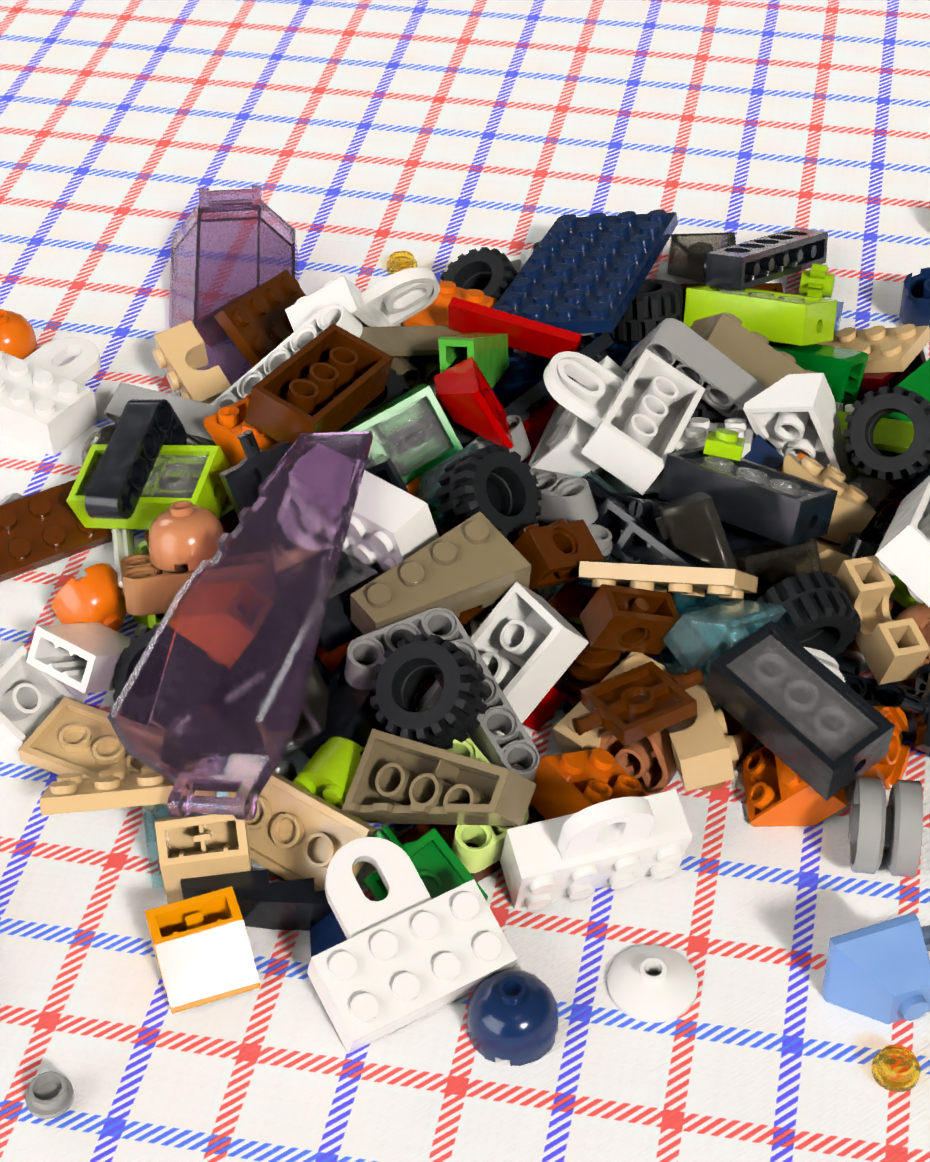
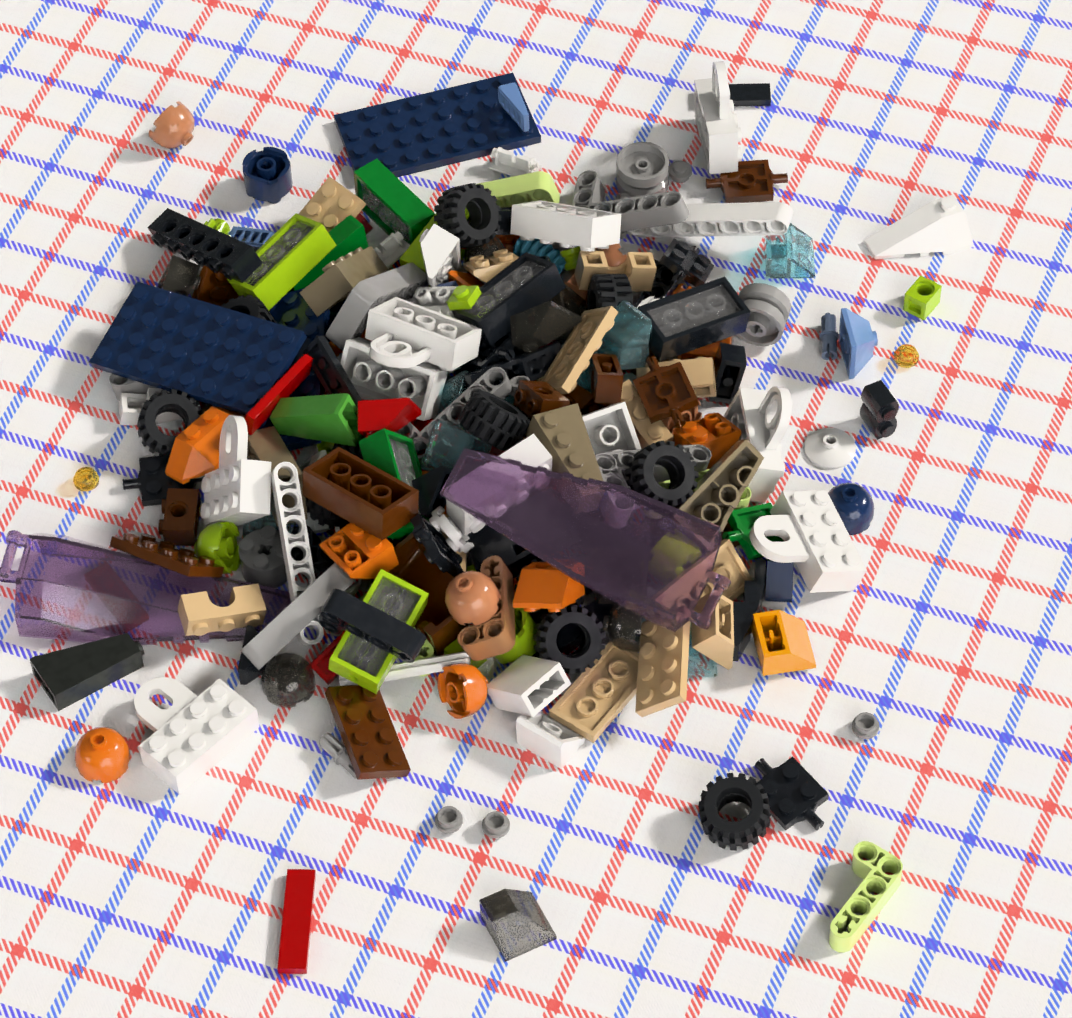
camera: 80 degrees left, 10 degrees up
none -> pearl dark grey slope [30,633,145,711]
none -> black slope [709,342,747,404]
none -> black brick [860,380,899,440]

